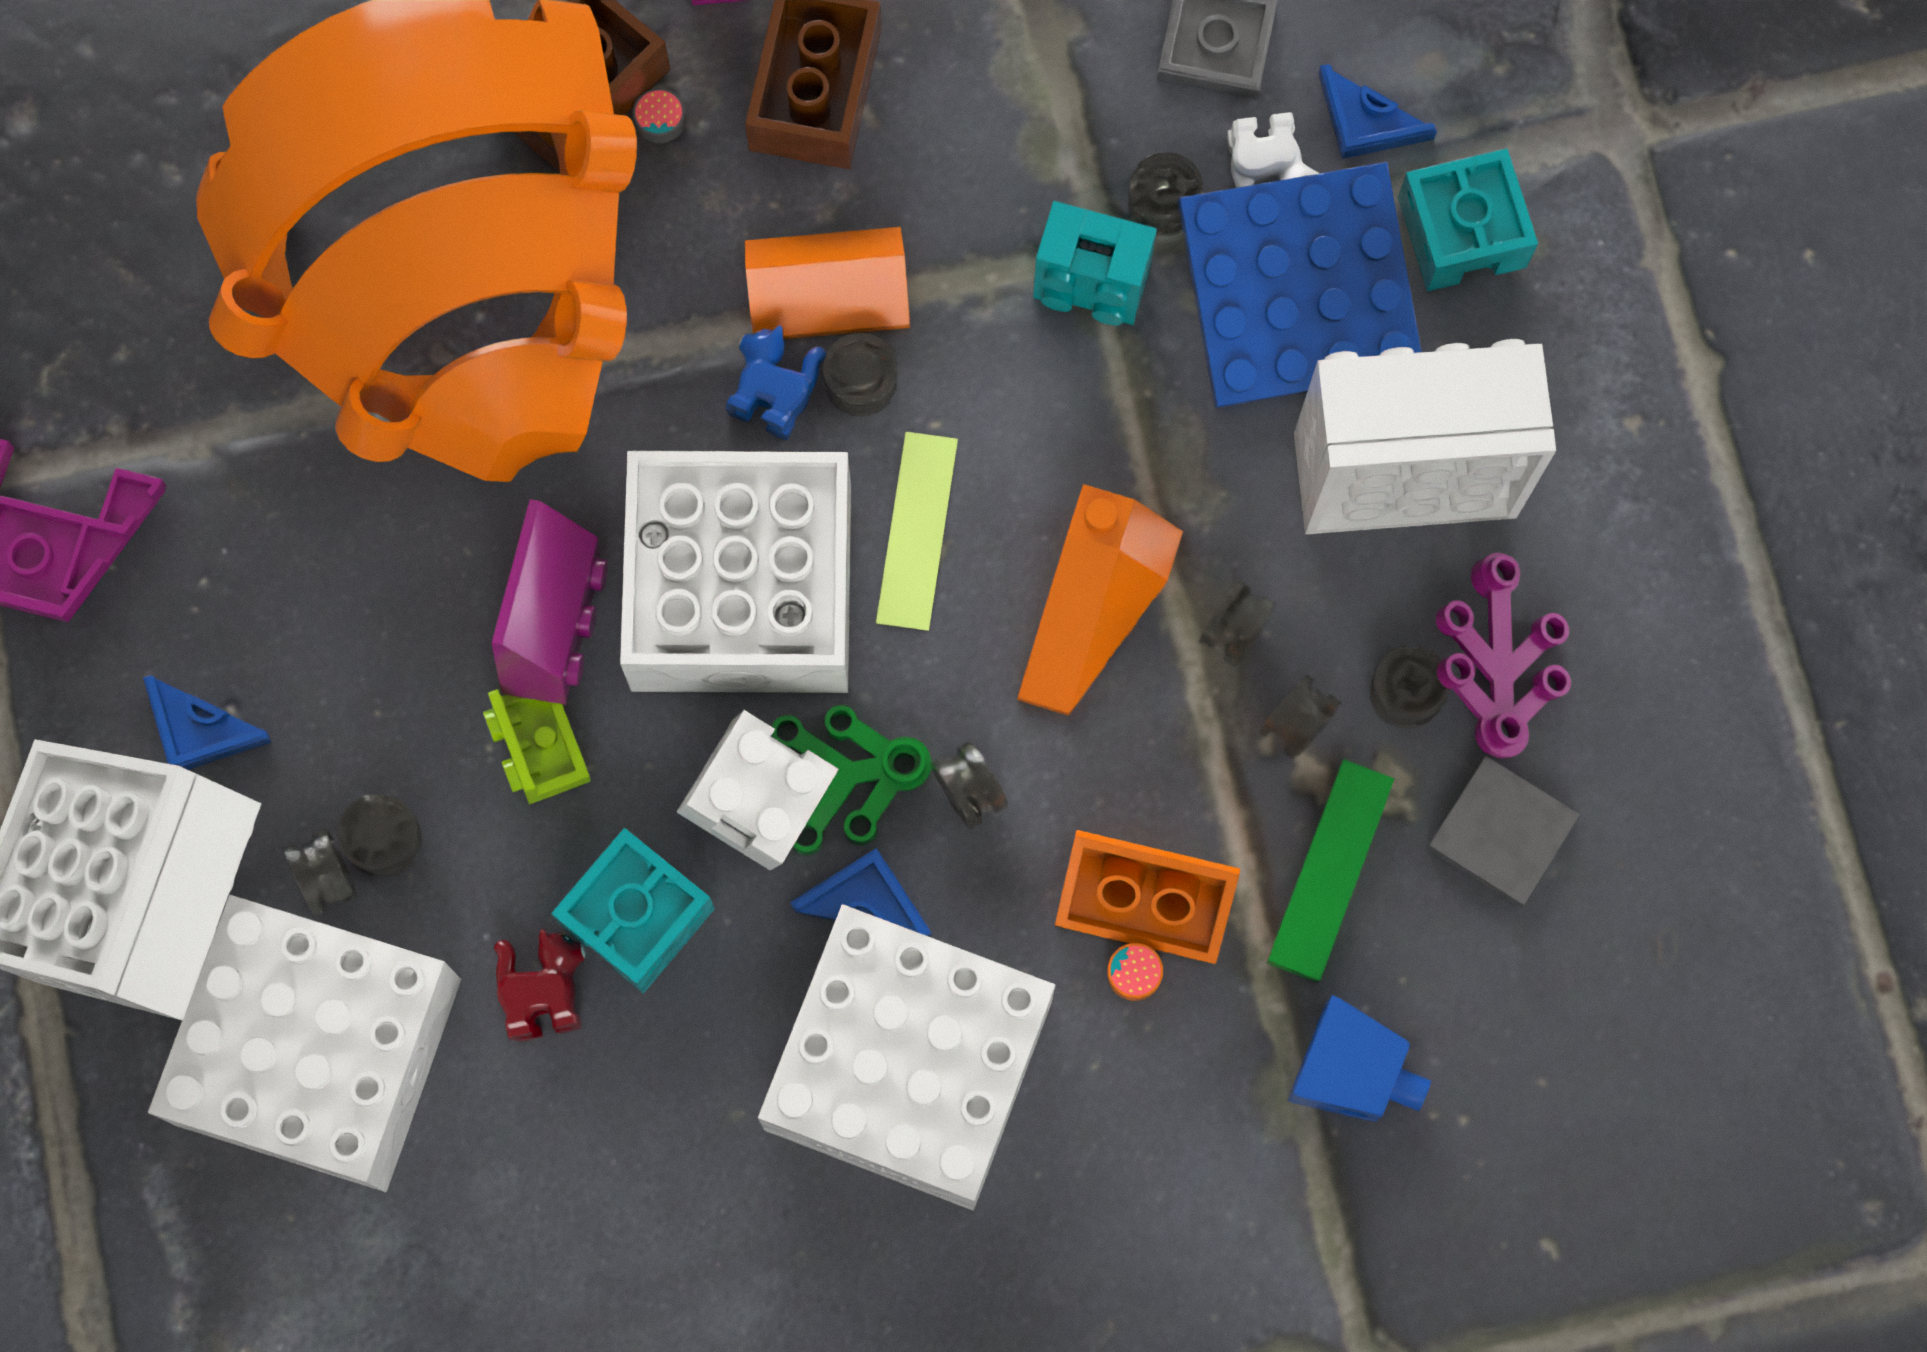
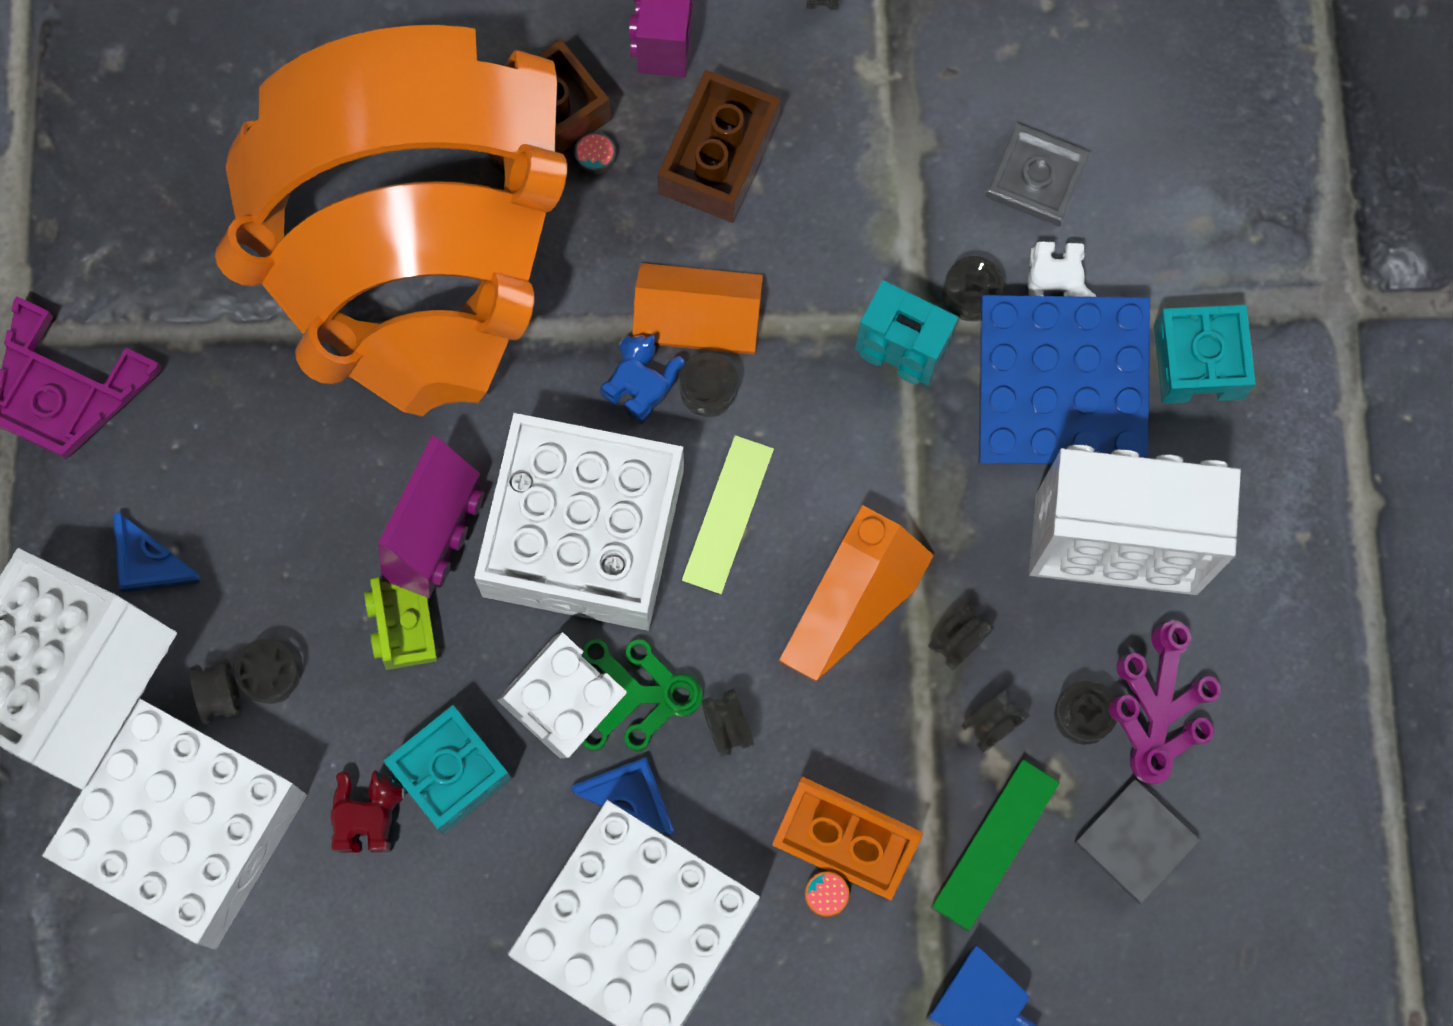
camera: 10 degrees right, 0 degrees up
blue tile [1318,64,1437,159] -> none

